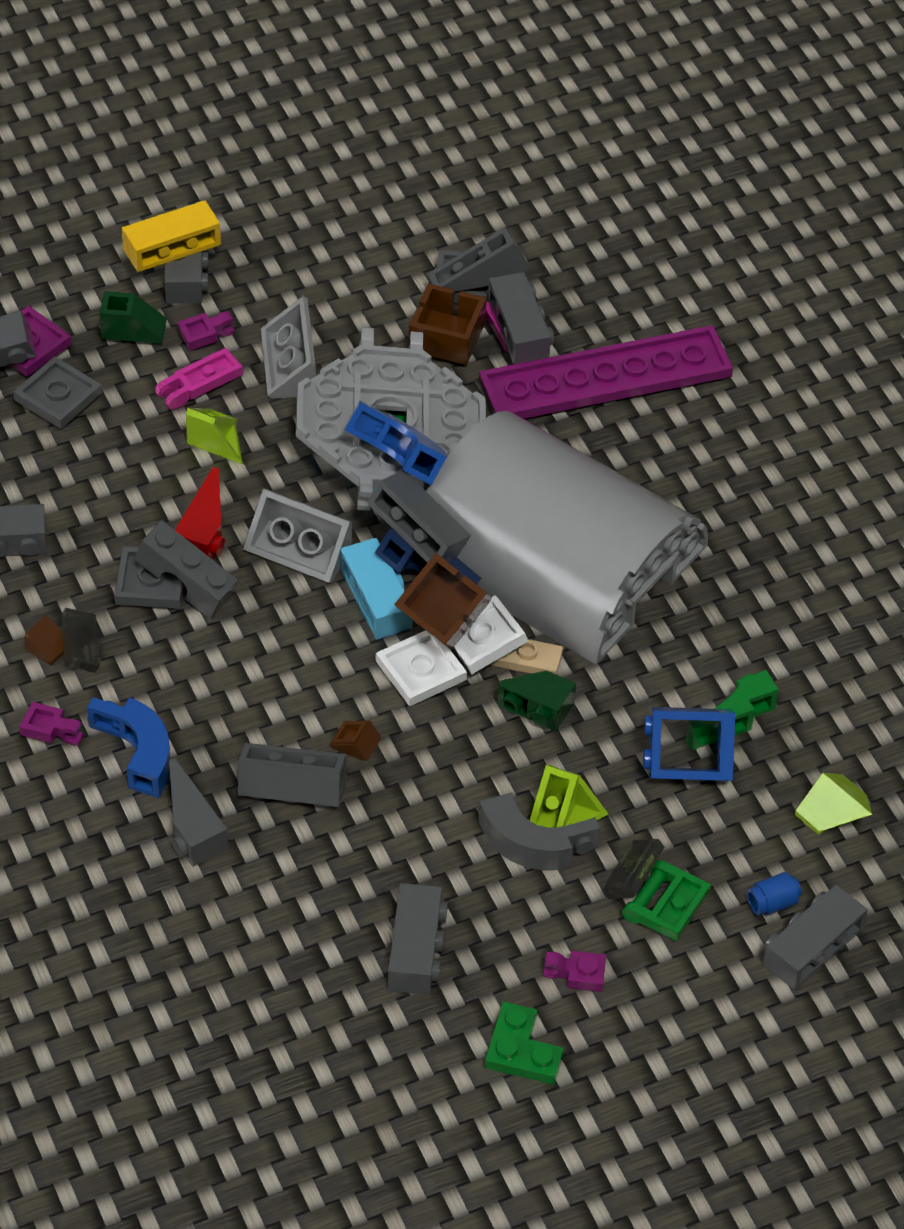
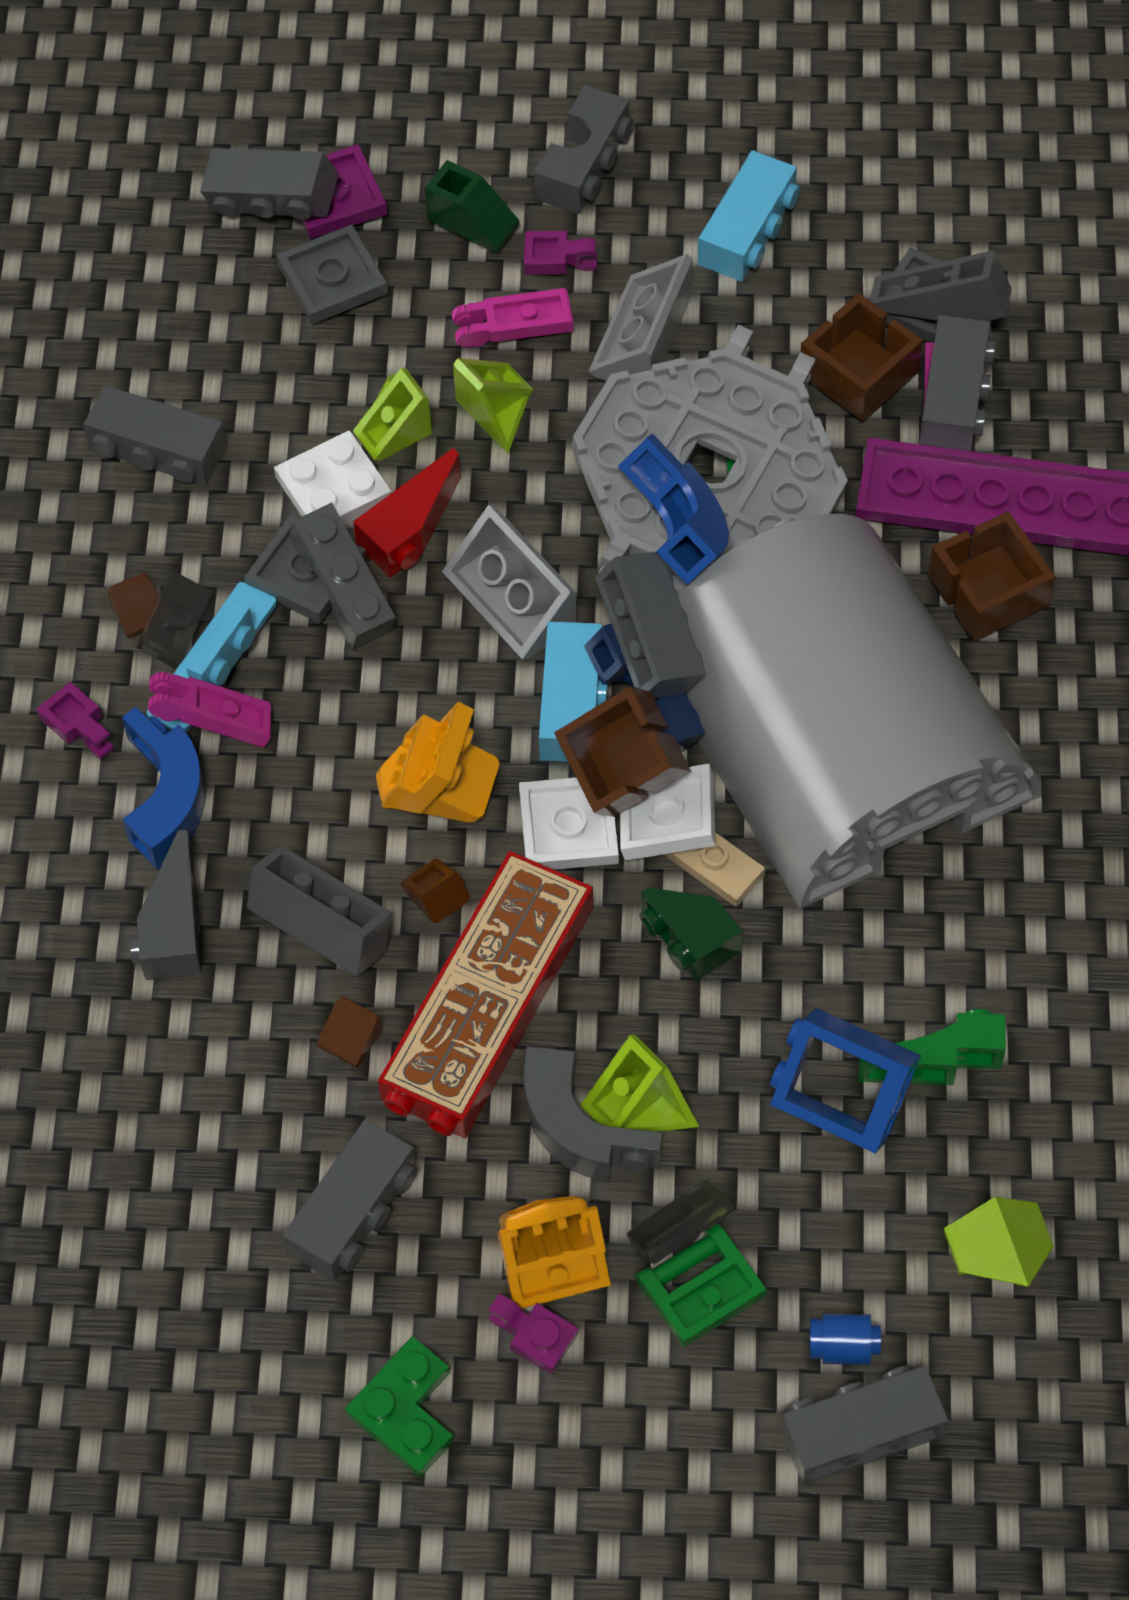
camera: 30 degrees right, 10 degrees up
yellow brick [122,200,221,273] -> none
none -> medium azure bracket [146,582,277,733]
none -> dark pink hinge [148,671,271,748]
none -> white plate [274,430,391,525]
none -> reddish brown slope [316,996,382,1068]
none -> lime slope [353,368,432,461]
none -> light orange piece [376,702,499,823]
none -> brick [378,851,594,1139]
none -> light orange piece [497,1196,611,1309]
none -> medium azure brick [698,150,800,282]
none -> reddish brown piece [928,511,1056,641]

